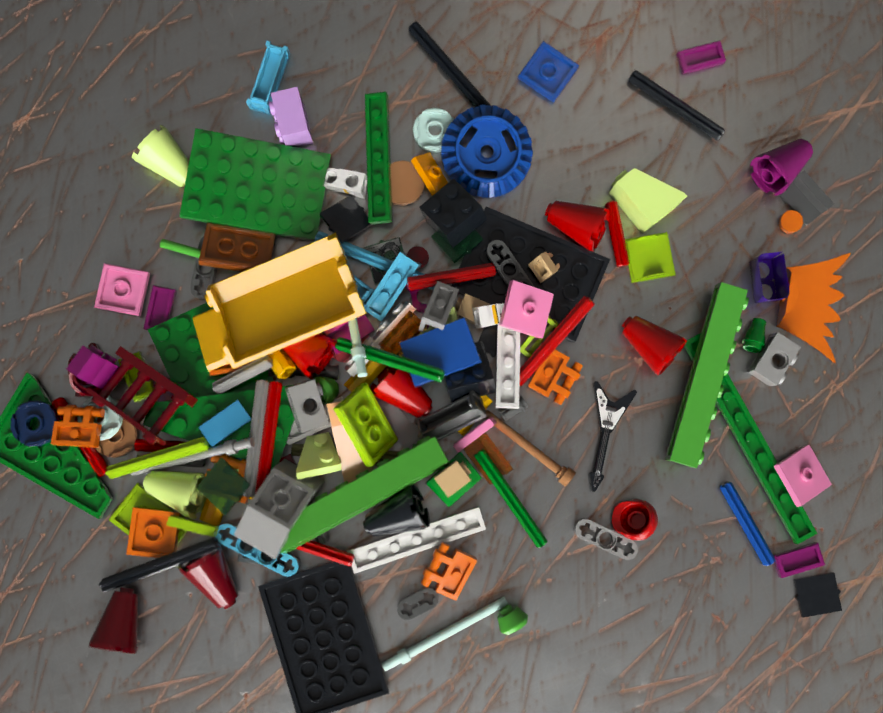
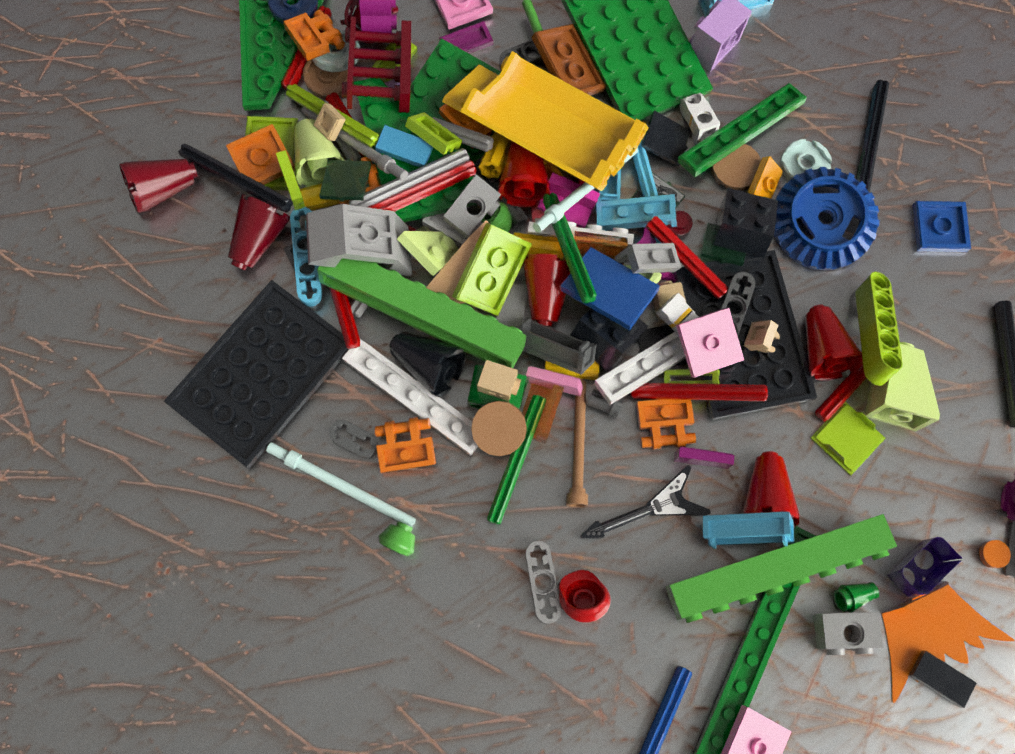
camera: 55 degrees right, 10 degrees down
none -> tan tile [314,103,346,141]
none -> lime tile [405,112,463,155]
none -> medium nougat tile [471,400,527,456]
none -> magenta tile [674,447,735,469]
none -> medium azure container [703,512,794,549]
none -> lime beam [855,272,903,386]
none -> black tile [909,651,977,708]

